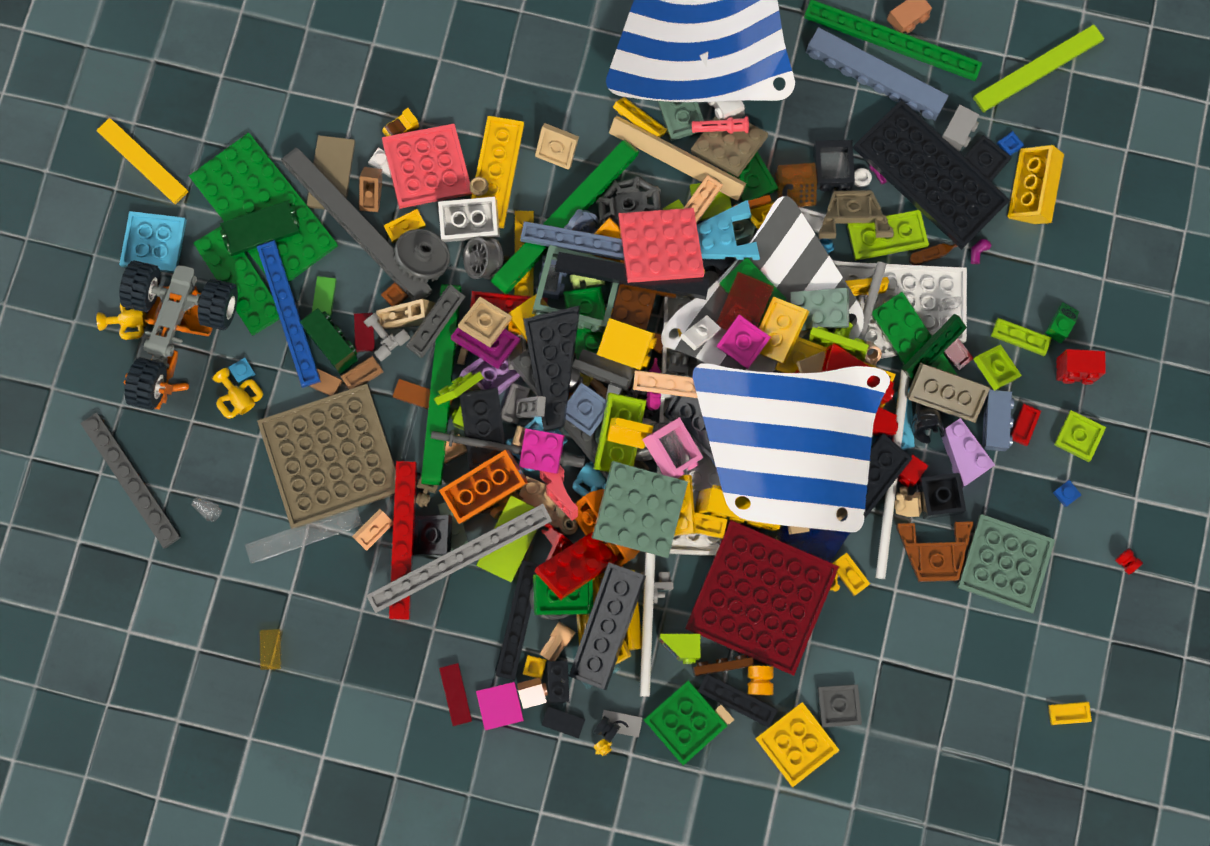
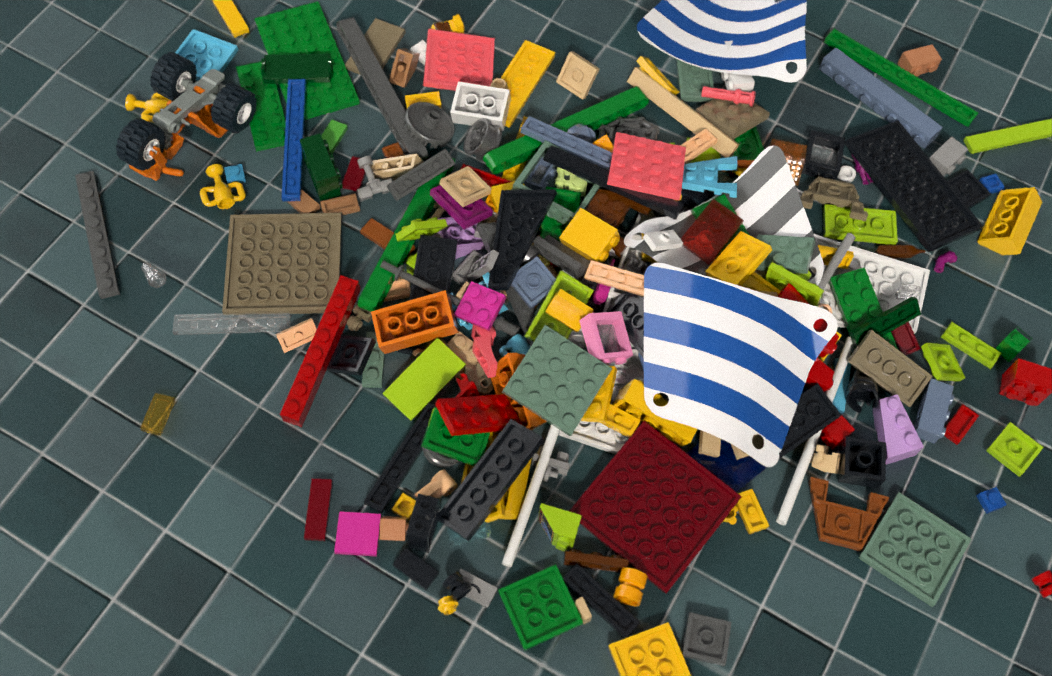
camera: 15 degrees right, 15 degrees down
light grey plate [366,504,552,613] -> none
dark pink plate [716,315,771,370] -> none

